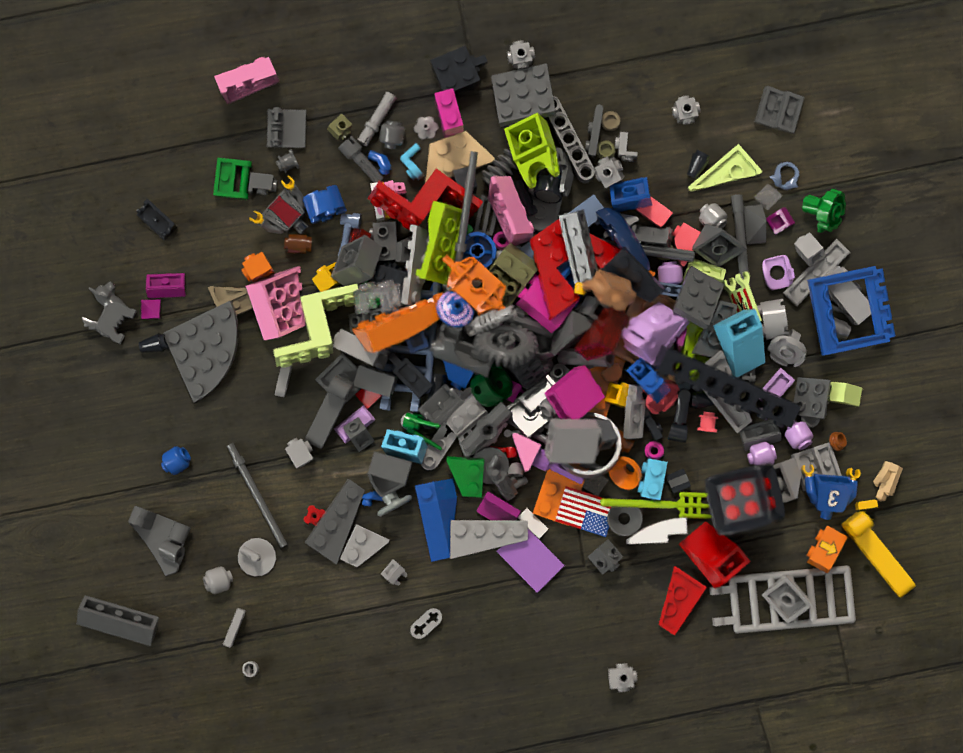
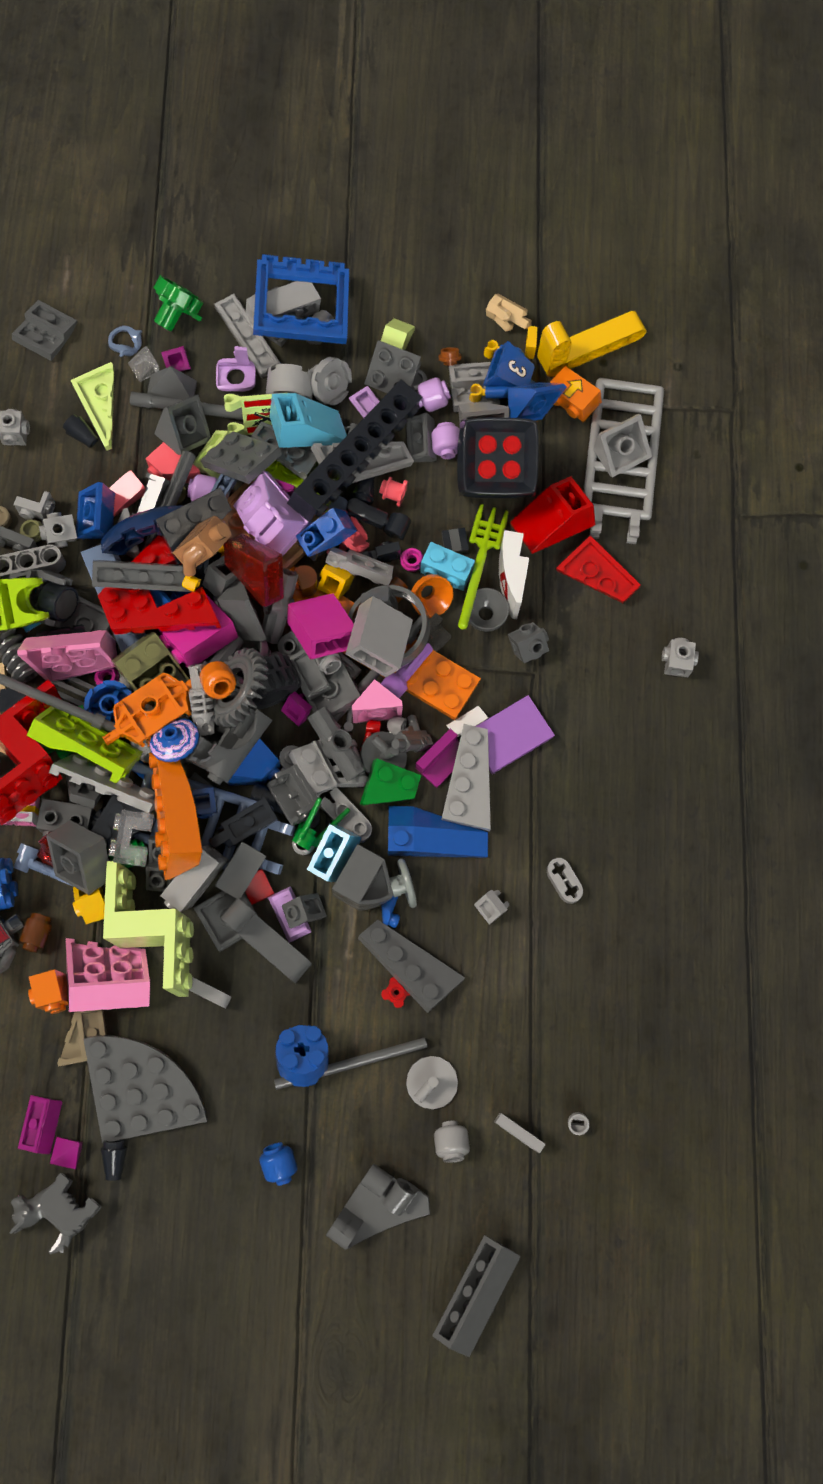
camera: 80 degrees left, 10 degrees down
light grey brick [285,438,314,469] -> none
light grey wing [340,524,390,567] -> none
dark green piece [470,364,513,407] -> none
sticker [555,486,611,537] -> none
light grey head [699,203,727,229] -> none
light grey brick [794,232,825,267] -> none
none -> orange head [200,661,236,699]
none -> blue brick [275,1025,329,1087]
none -> blue slope [508,382,567,420]

